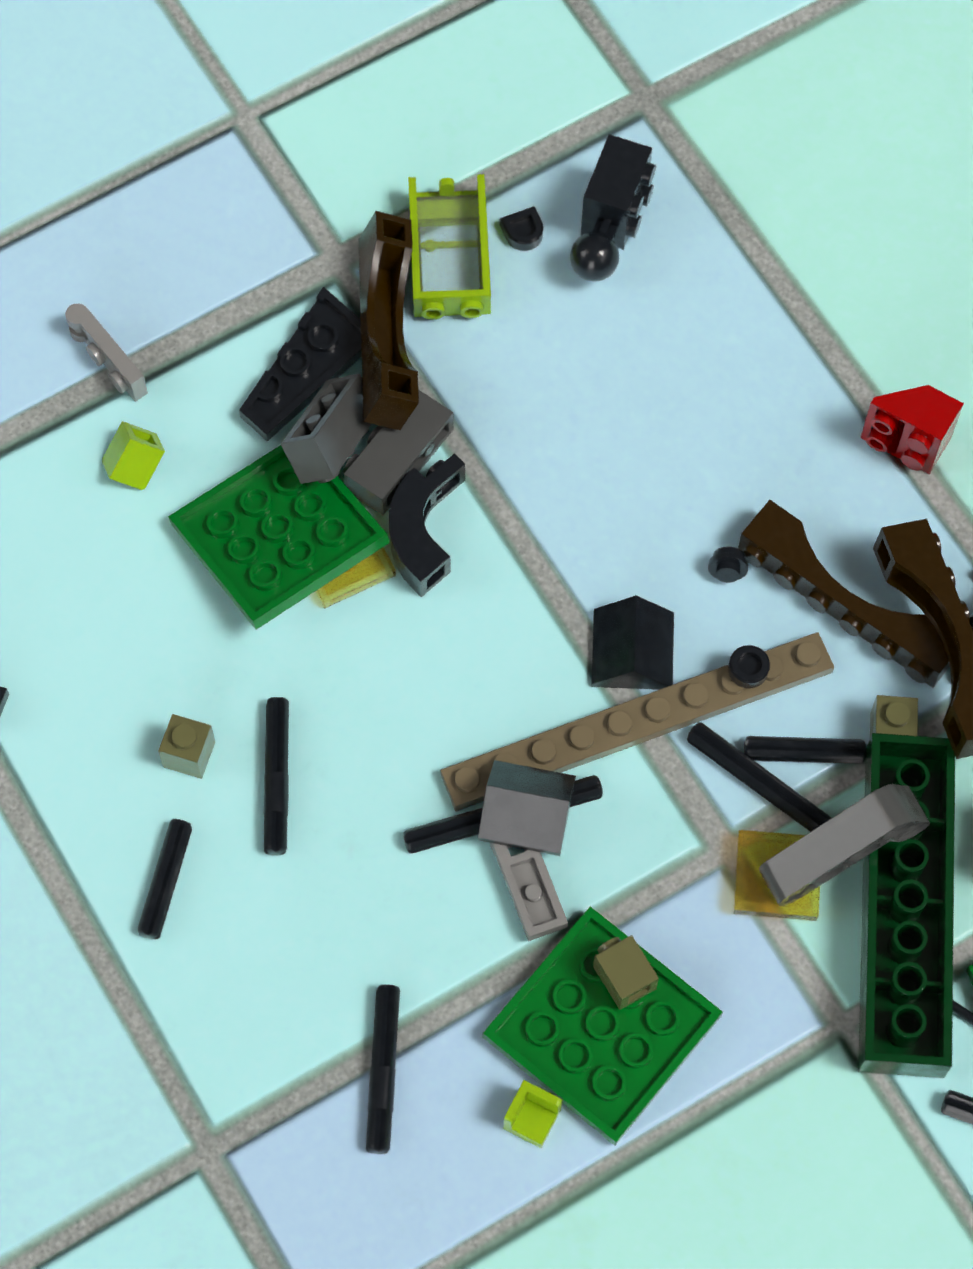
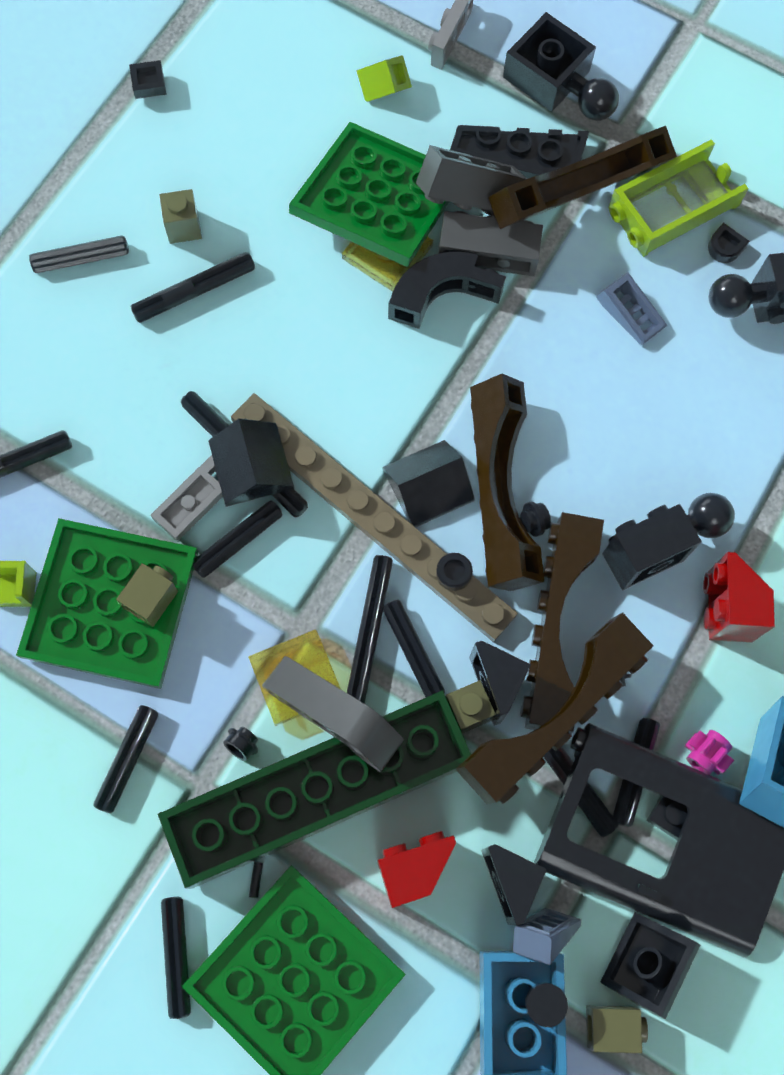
camera: 60 degrees right, 5 degrees up
none -> black axle [93,705,158,813]
none -> black axle [193,500,283,578]
none -> black plate [223,727,258,761]
none -> black slope [469,641,531,726]
none -> dark brown arch [470,373,544,591]
none -> black brick [503,12,619,121]
none -> sand blue slope [596,272,668,345]
none -> black brick [602,493,735,591]

